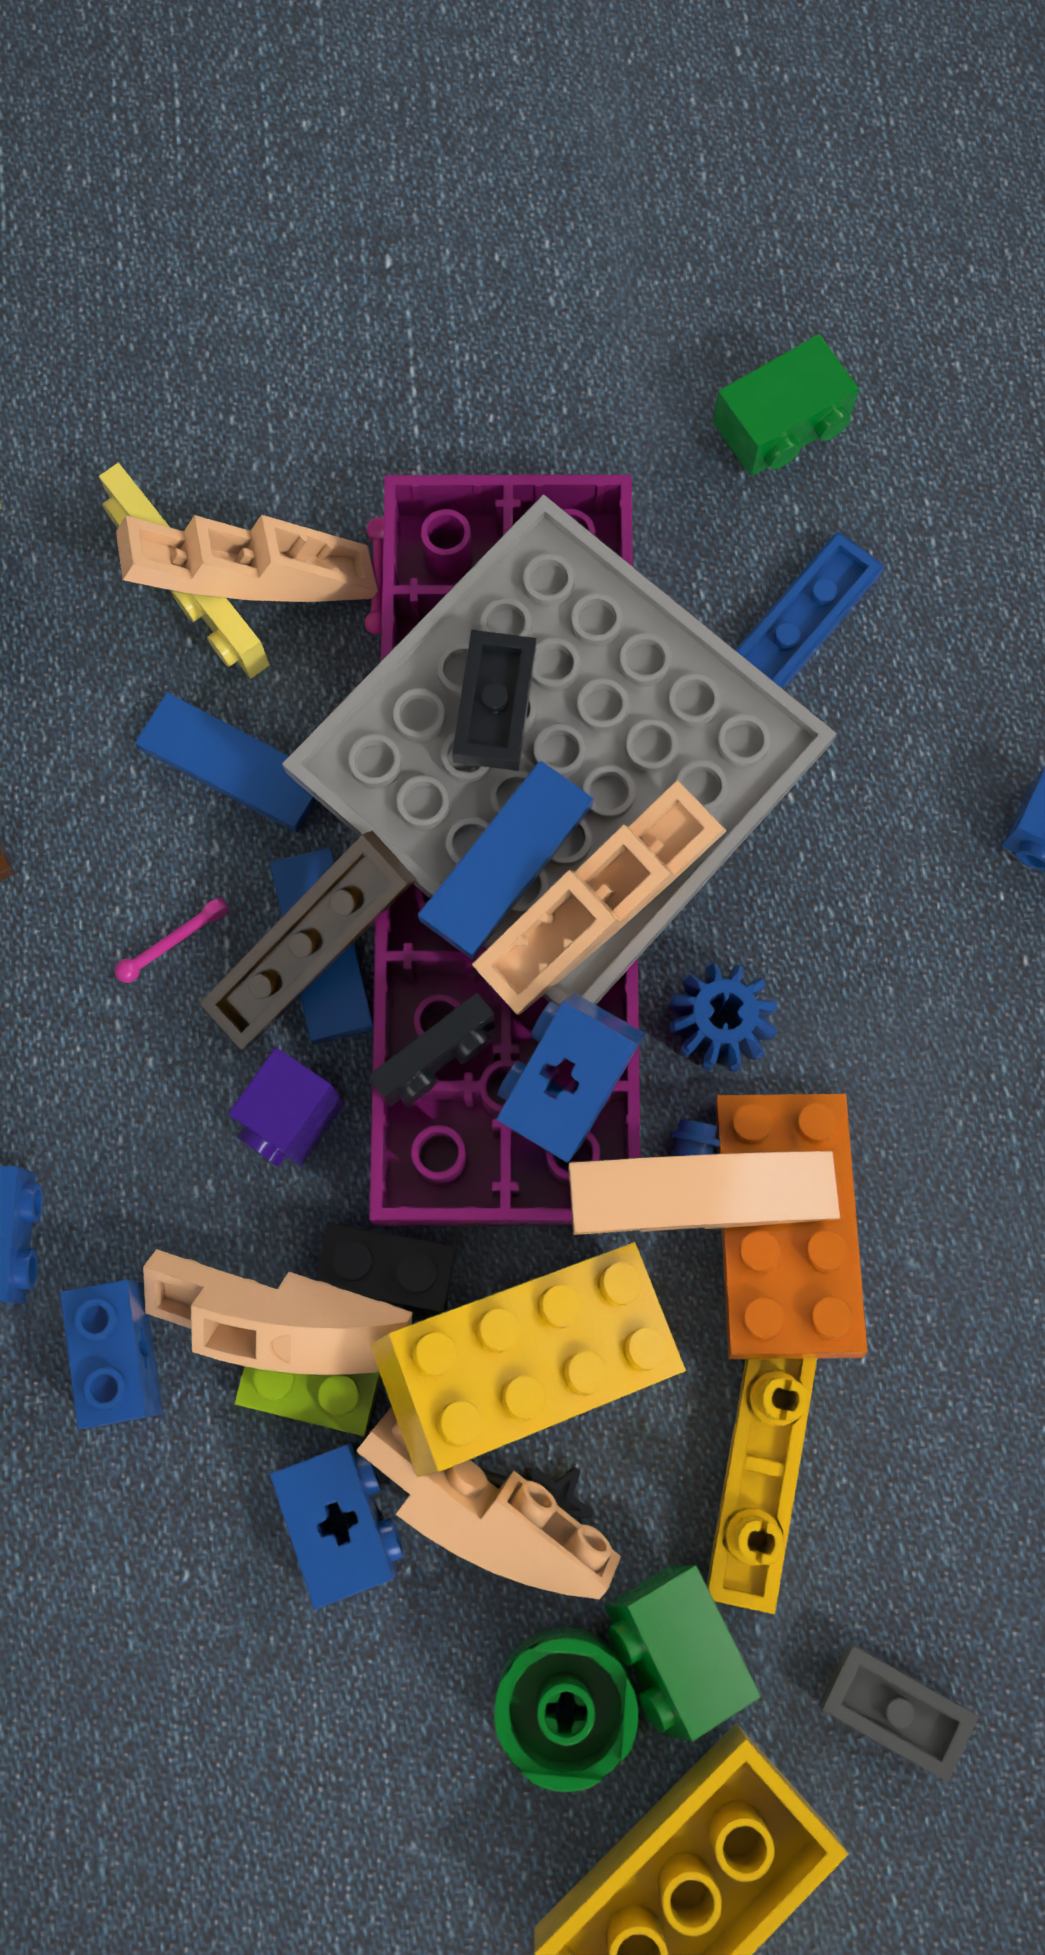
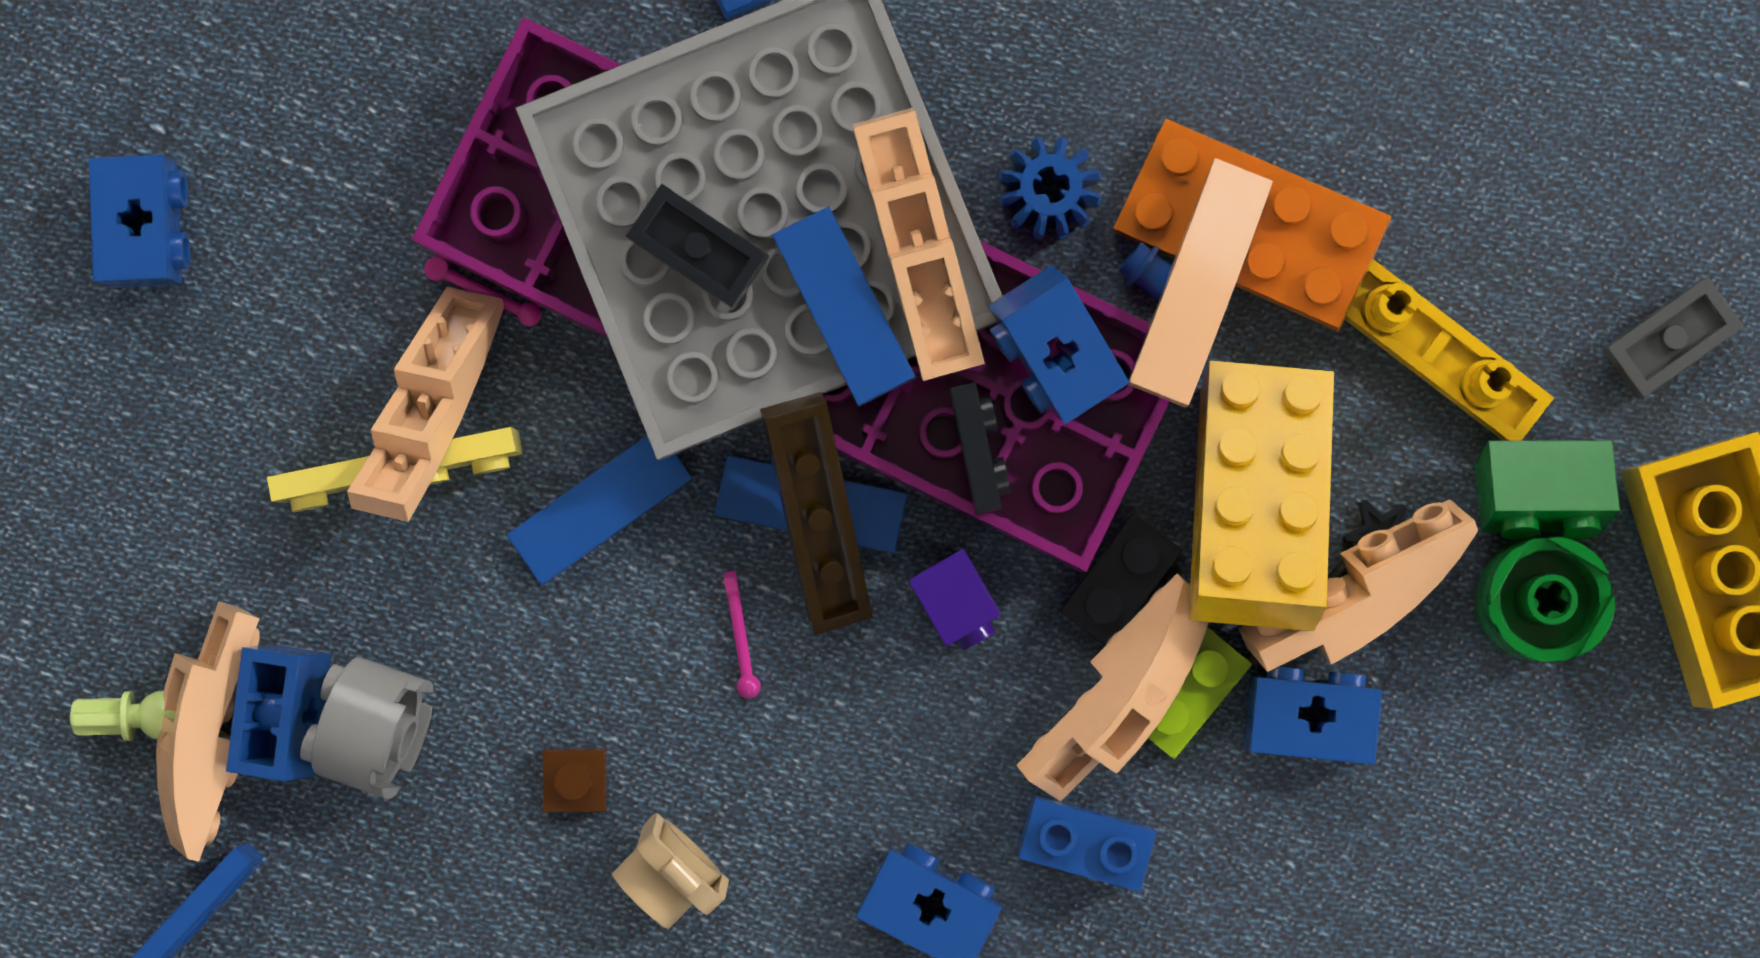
camera: 60 degrees left, 10 degrees up
none -> blue brick [89,155,191,288]

